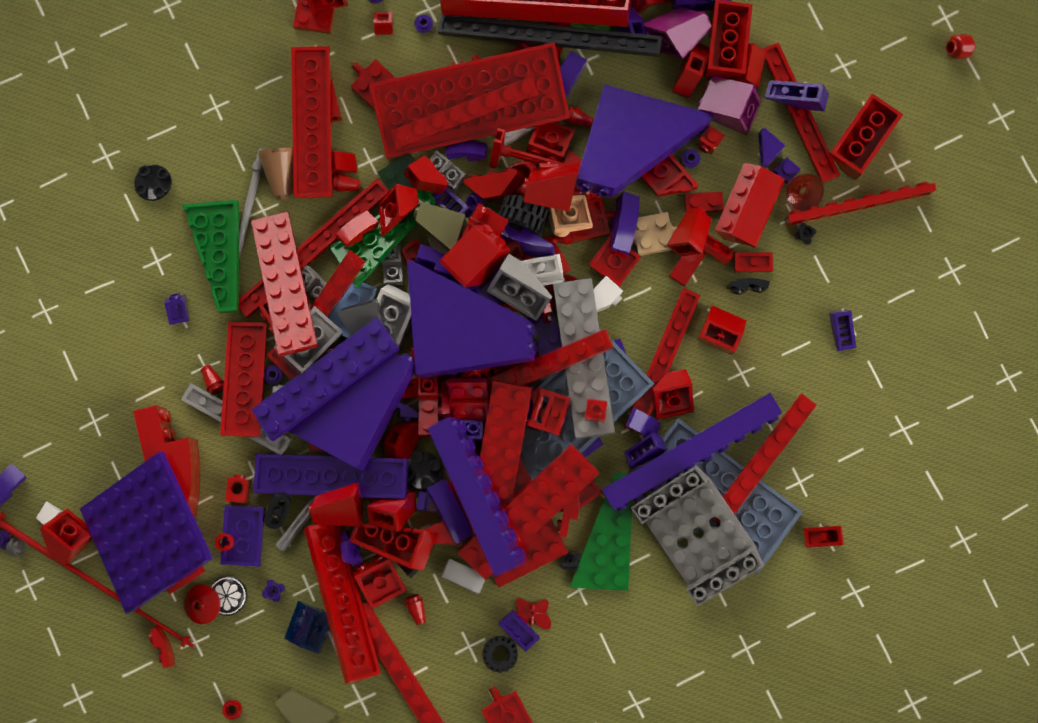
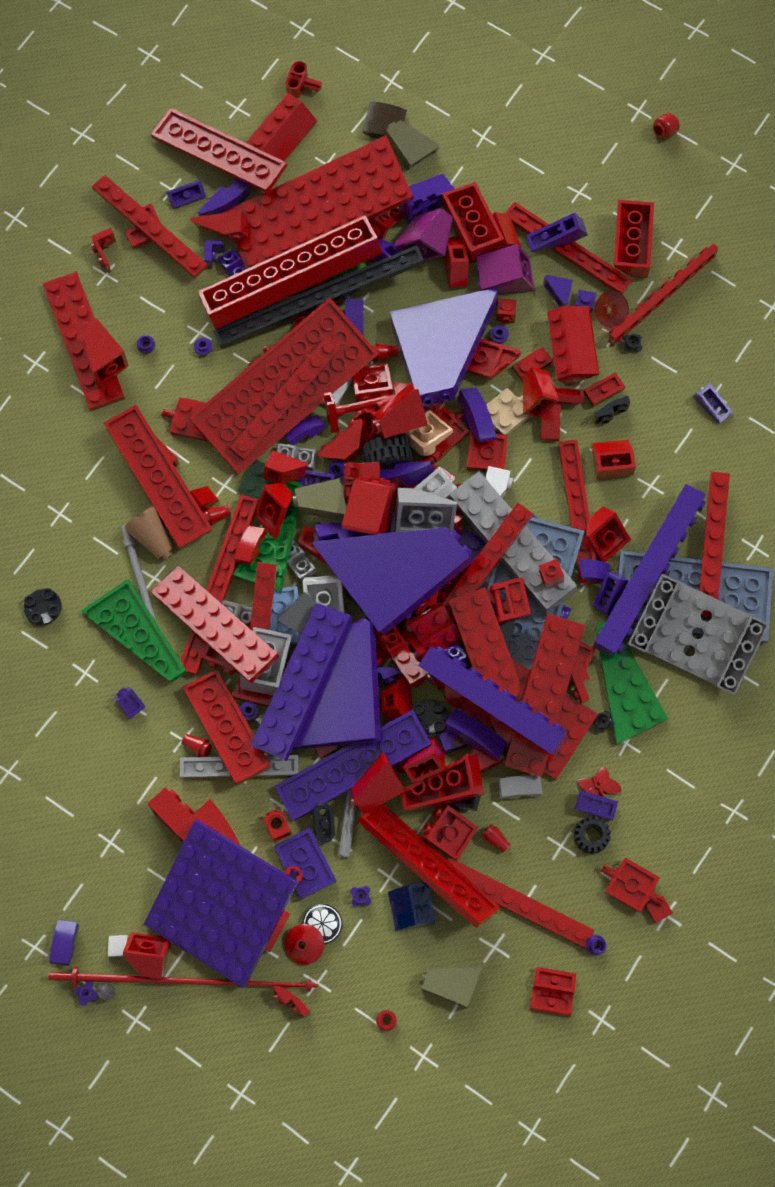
camera: 25 degrees left, 10 degrees down
dark purple plate [340,530,362,566] -> none
red slope [374,12,393,35] -> none

